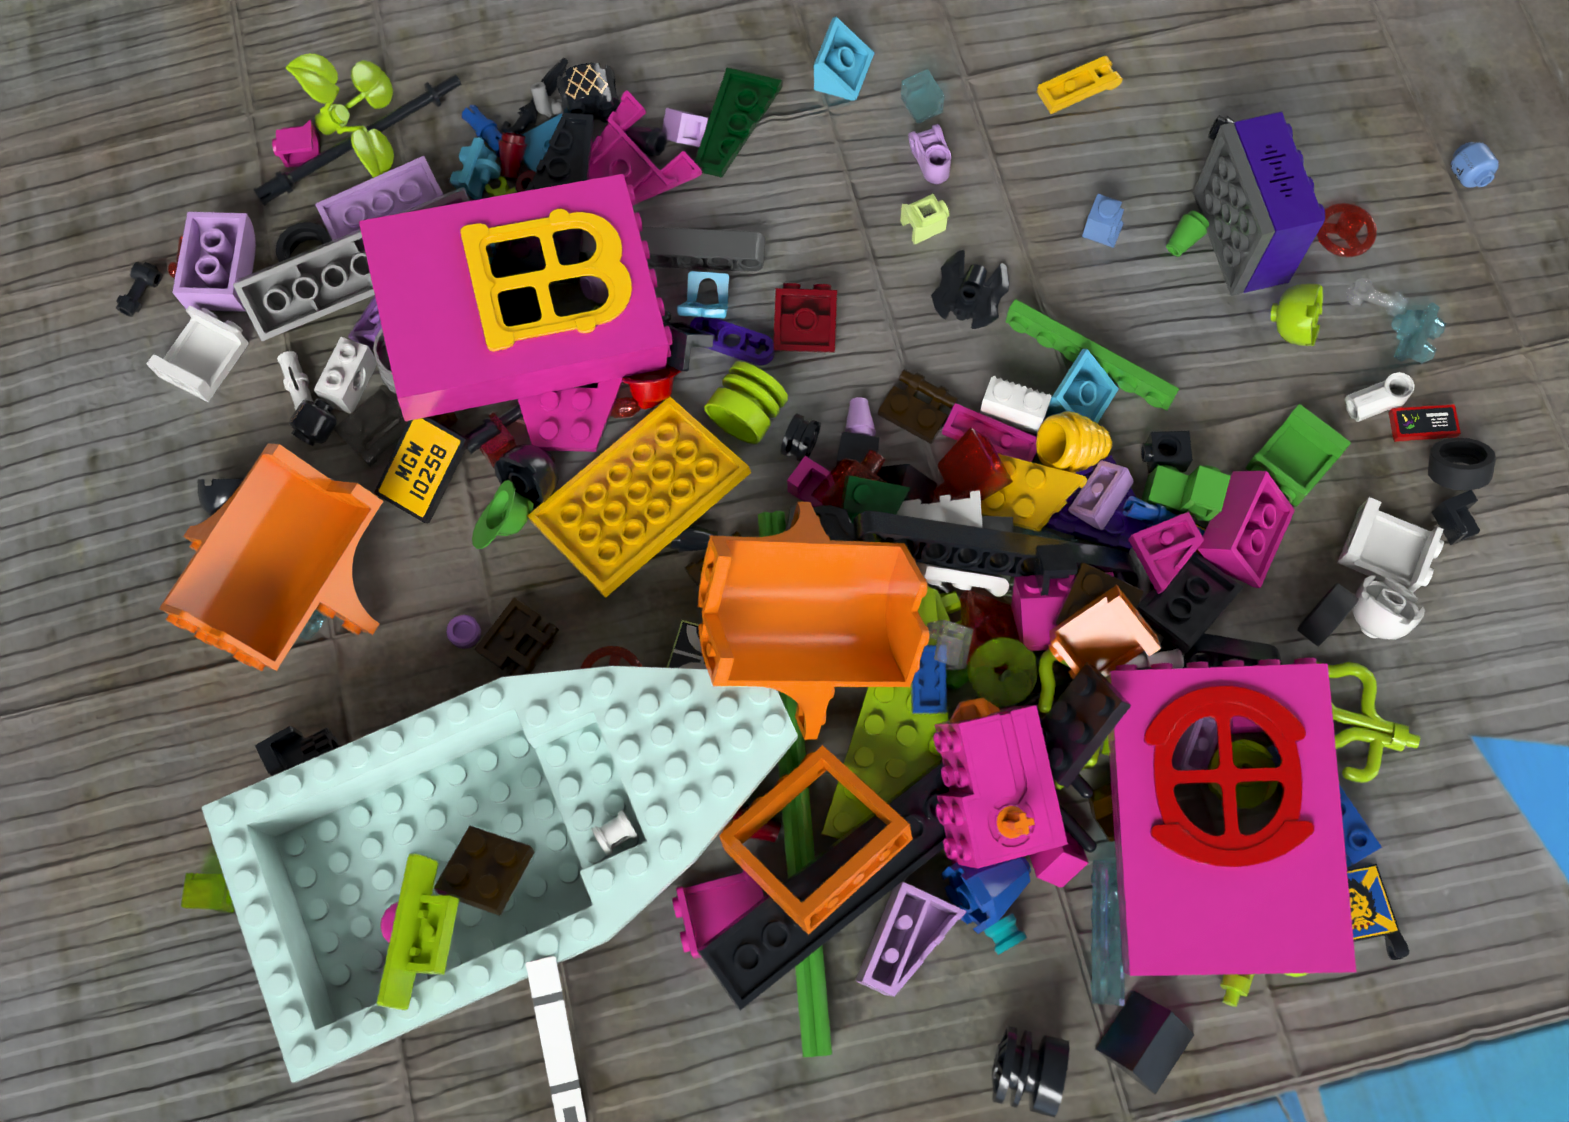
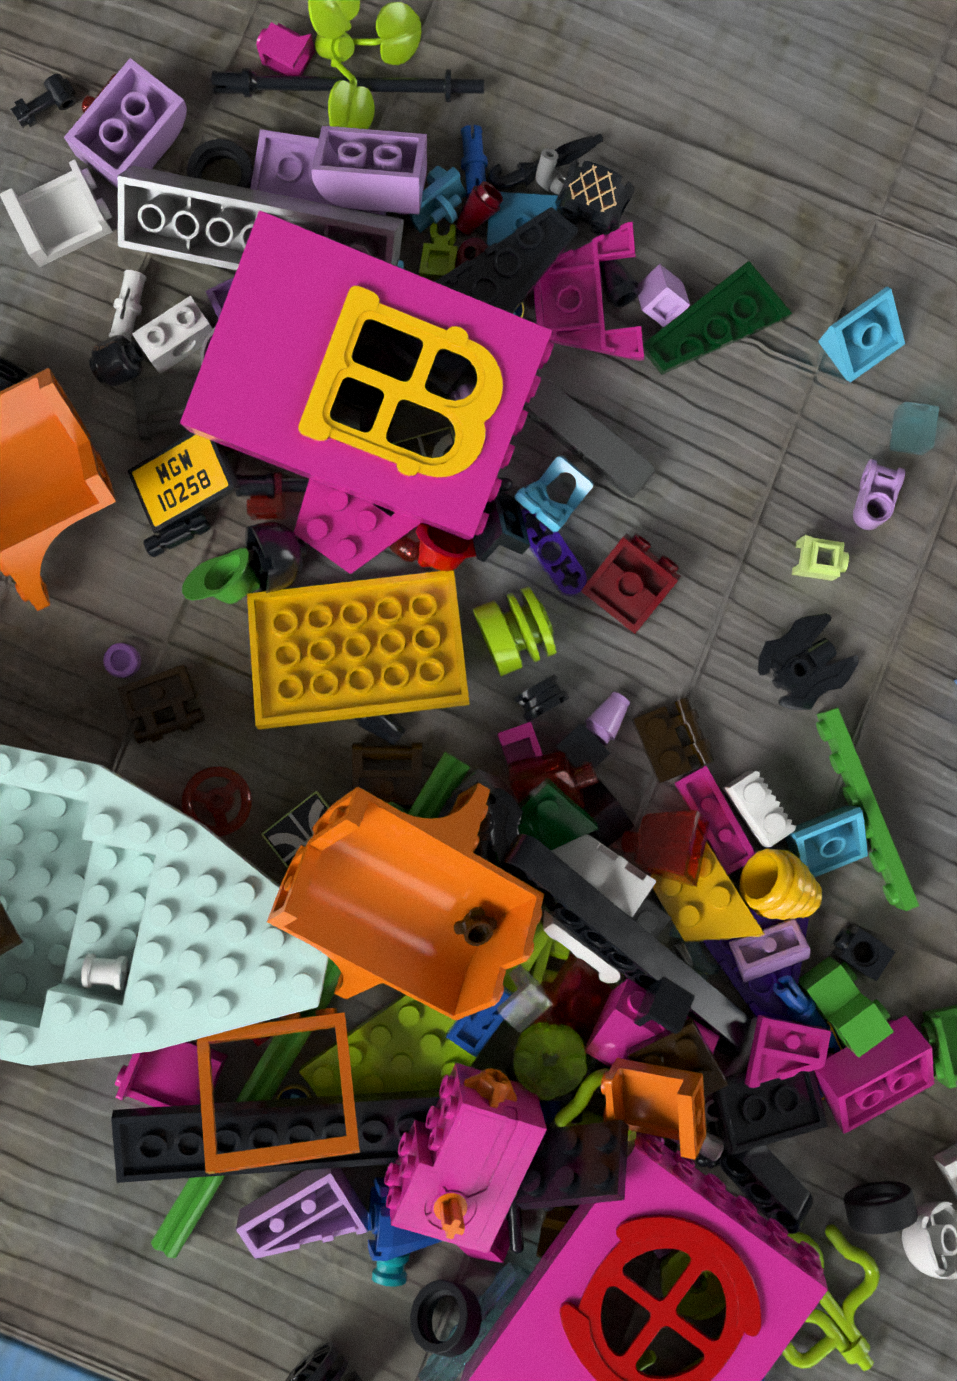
camera: 30 degrees right, 15 degrees up
none -> black axle [143,512,210,557]
none -> lavender brick [311,126,427,214]
none -> black tyre [410,1279,482,1357]
none -> dark brown plate [454,907,497,946]

